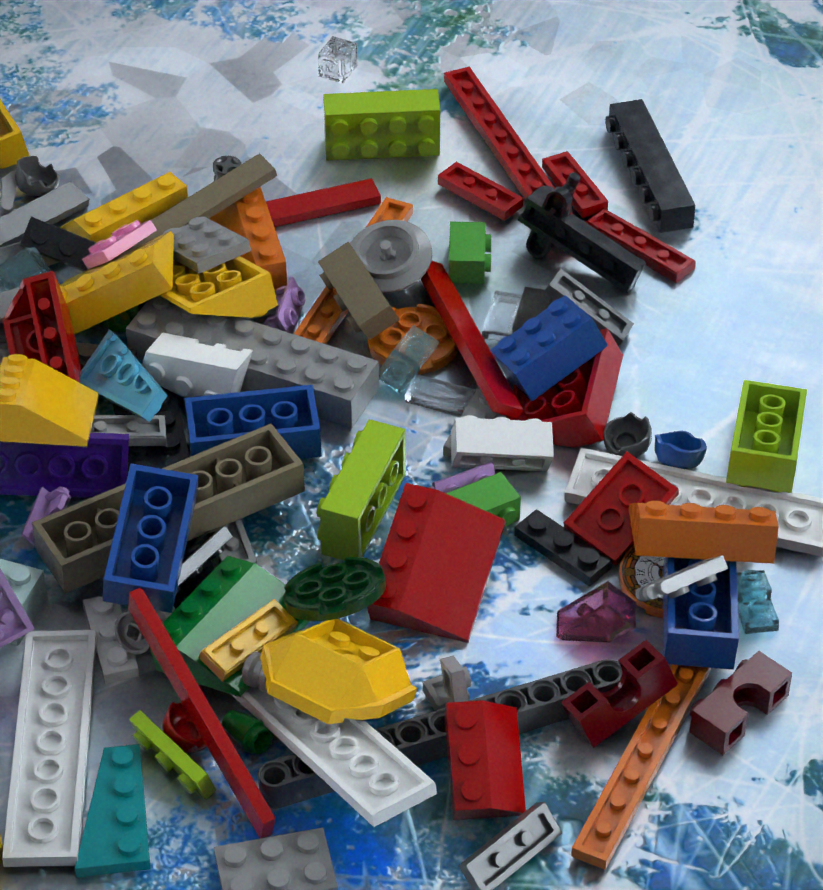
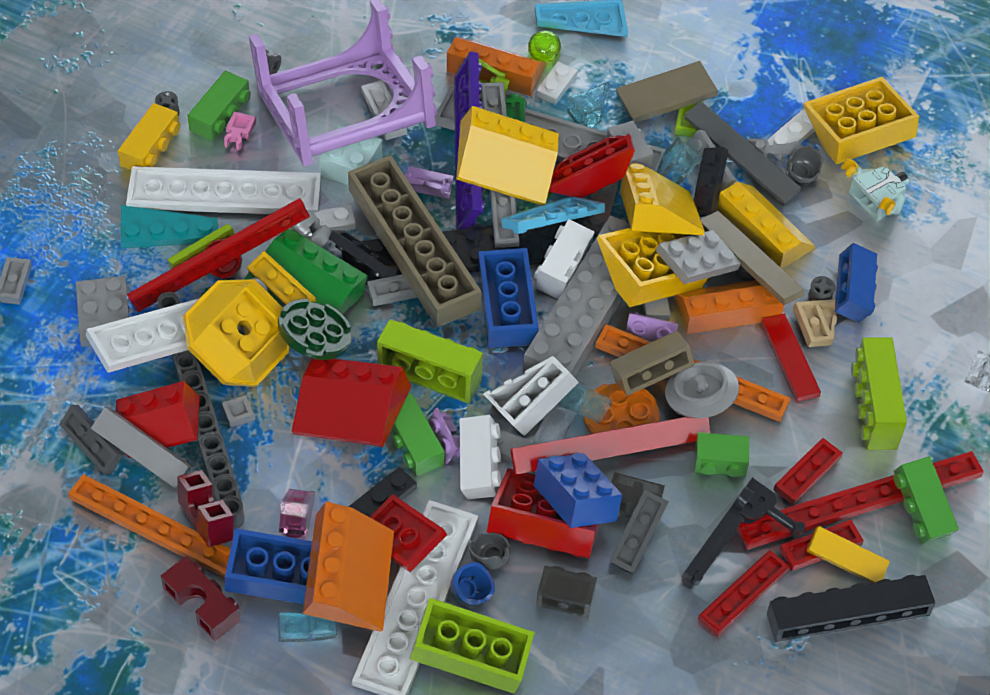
camera: 90 degrees right, 10 degrees up
bright pink plate [82,220,157,269] -> none
blue brick [103,463,199,613] -> none
light grey plate [440,656,471,702] -> none
clear tile [482,290,525,341] -> none
light grey hinge [635,555,728,601] -> none
none -> light grey tile [91,406,191,488]
none -> white wedge [483,356,579,436]
none -> clear smoke brick [536,566,597,618]
none -> tan wing [793,299,837,347]
none -> yellow tile [807,526,890,584]
none -> blue brick [835,243,878,323]
none -> light aqua torso [841,158,909,221]
none -> bright green brick [893,456,959,544]

